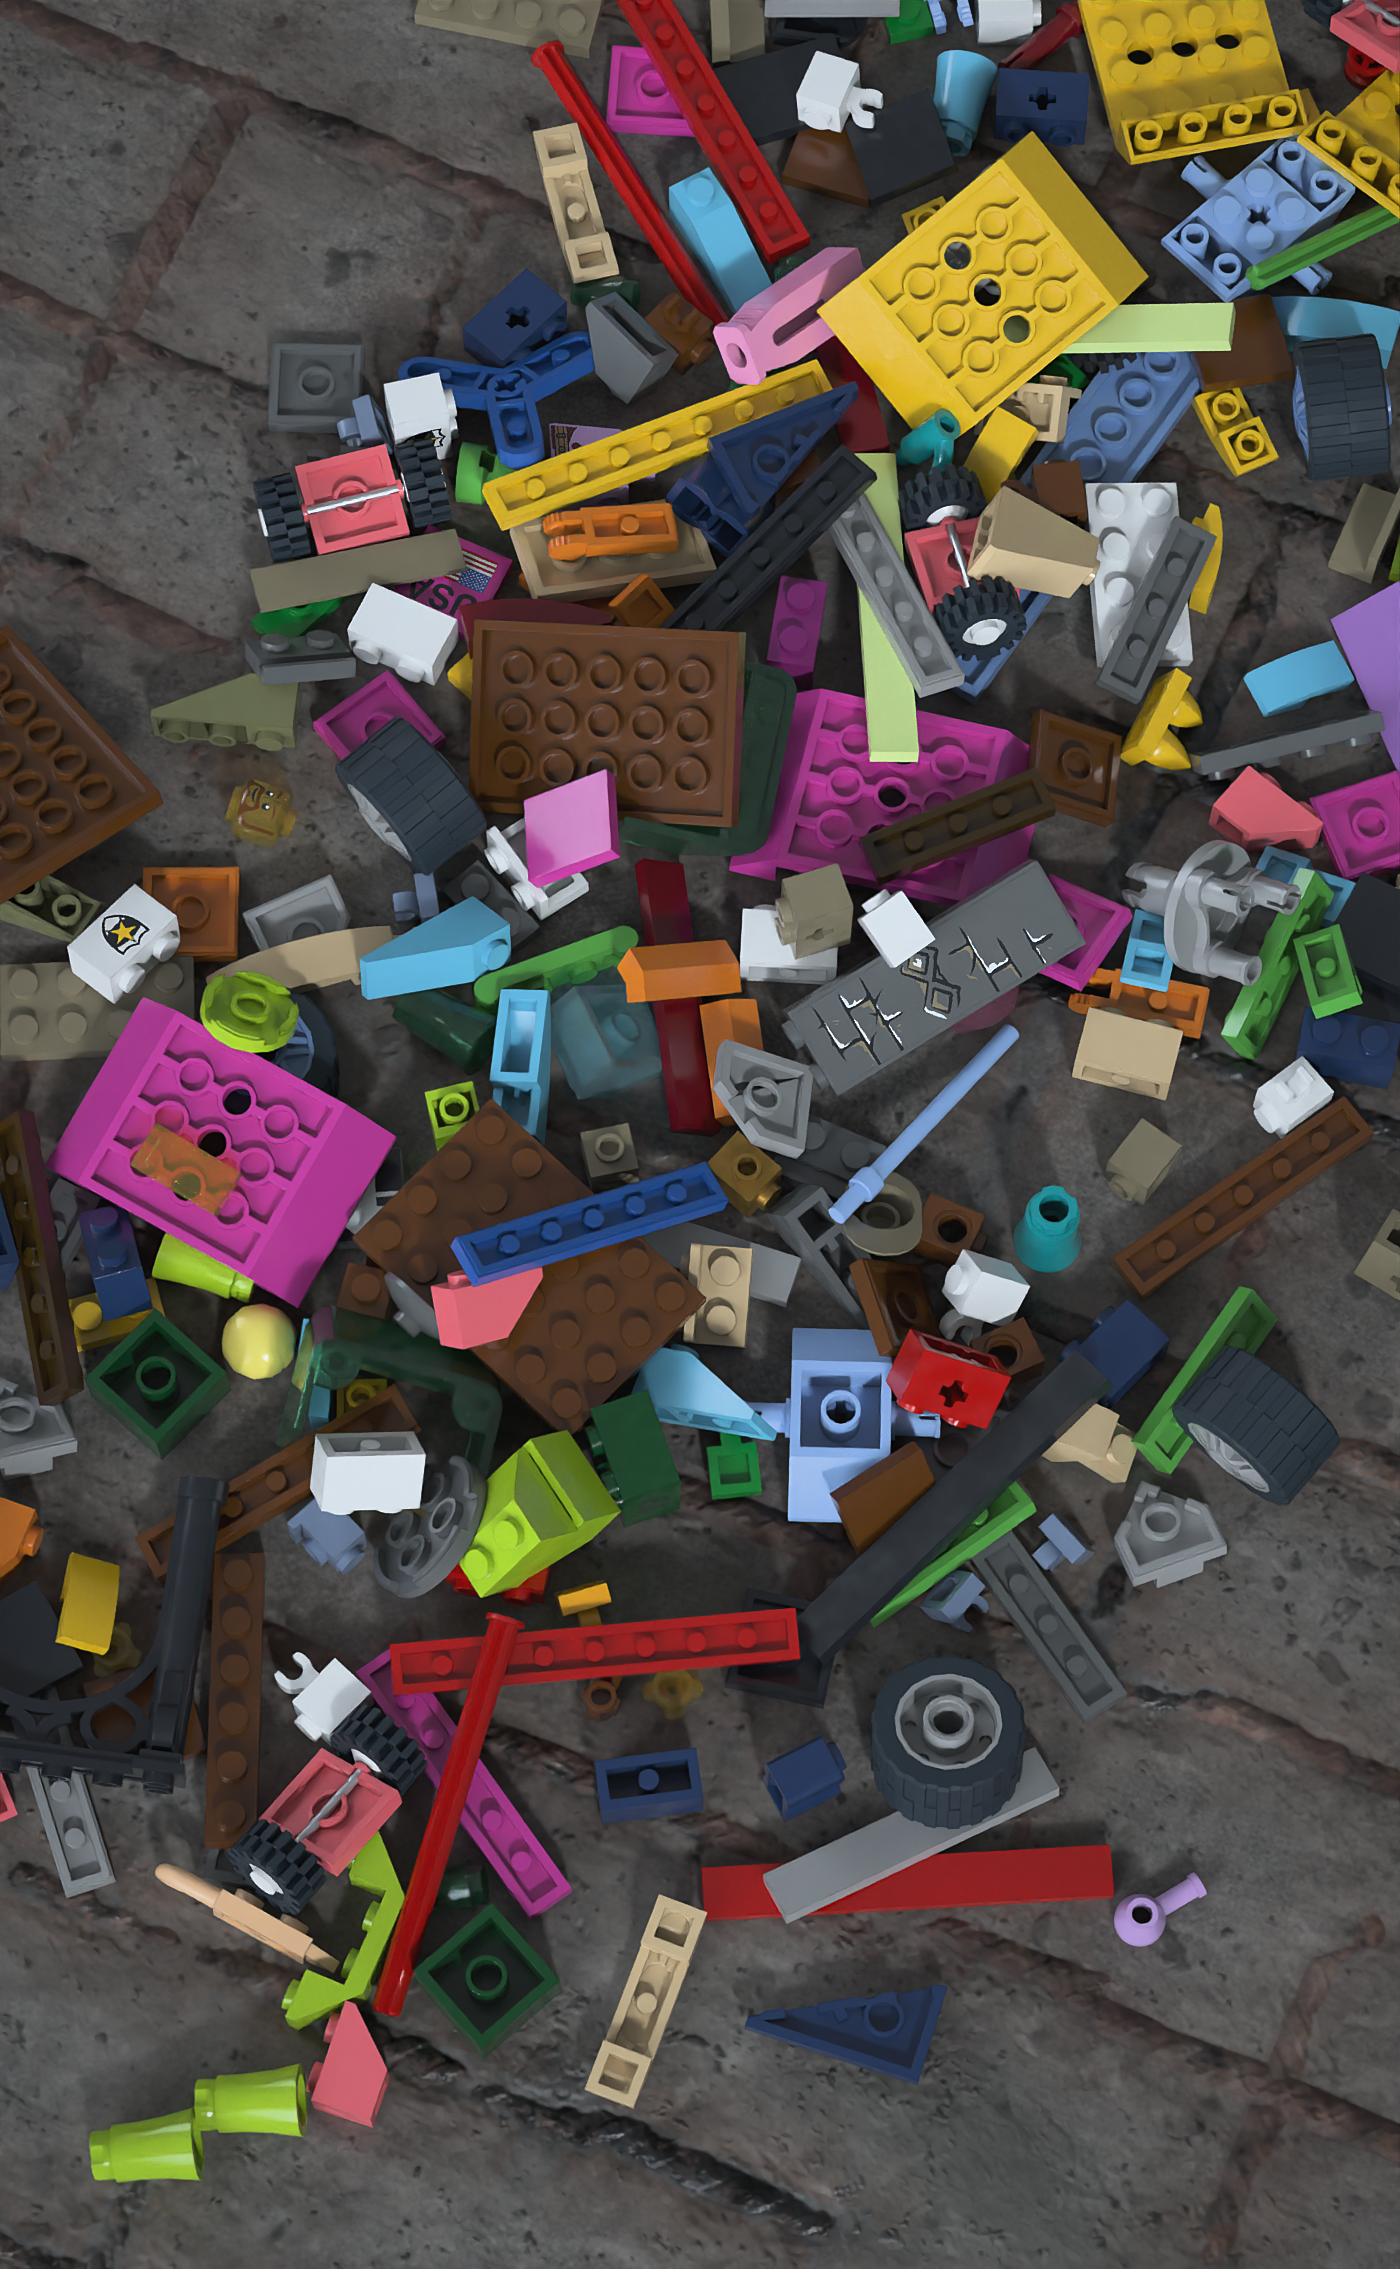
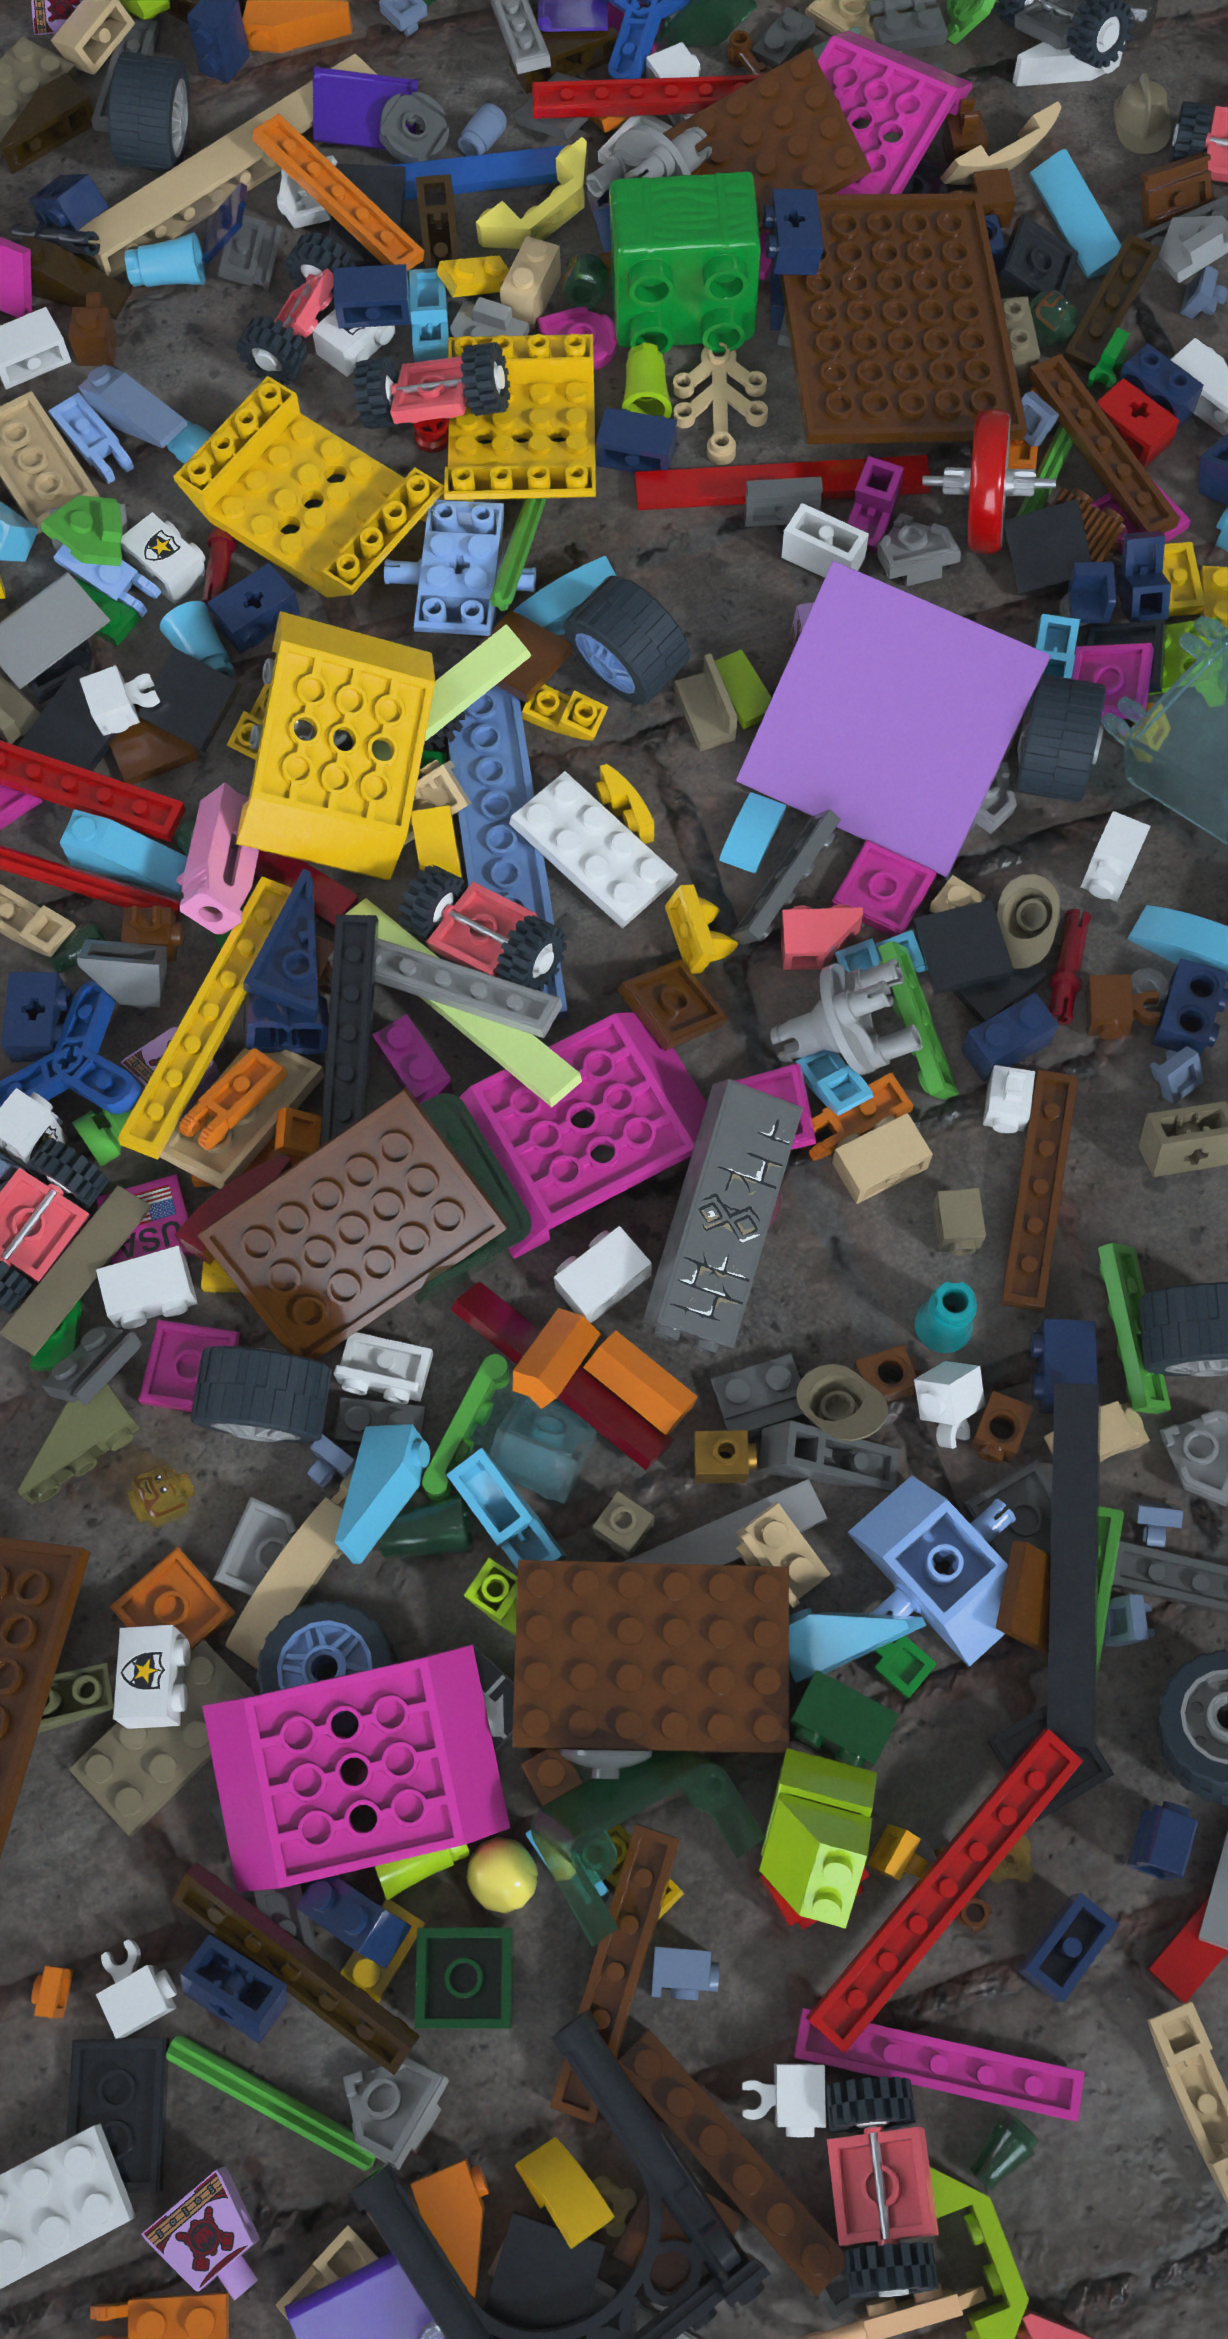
camera: 40 degrees left, 0 degrees up
clear yellow tile [130,1123,242,1217] -> none
lime tile [199,971,299,1053] -> none
white brick [310,1431,426,1515] -> none
red axle [372,1612,526,2017] -> none
dark grey tile [373,1455,486,1598] -> none
dark green brick [413,1903,561,2060] -> none
coral slope [431,1267,543,1349] -> none
blue tile [451,1161,729,1287] -> none
tile [524,769,620,888] -> none
light grey plate [712,1039,813,1159] -> none
dark tan brick [774,863,853,960] -> none
light blue bar [829,1024,1019,1223] -> none
reddish brown tile [849,1258,944,1358] -> none
white brick [857,889,935,968] -> none
dark brown plate [859,767,1056,886] -> none
red brick [885,1329,1012,1429] -> none
teal plant [895,410,960,482] -> none
tan slope [966,486,1101,598] -> none
reddish brown brick [1000,459,1088,530] -> none
dark grey plate [1094,516,1217,705] -> none
bright green slope [1293,924,1363,1019] -> none

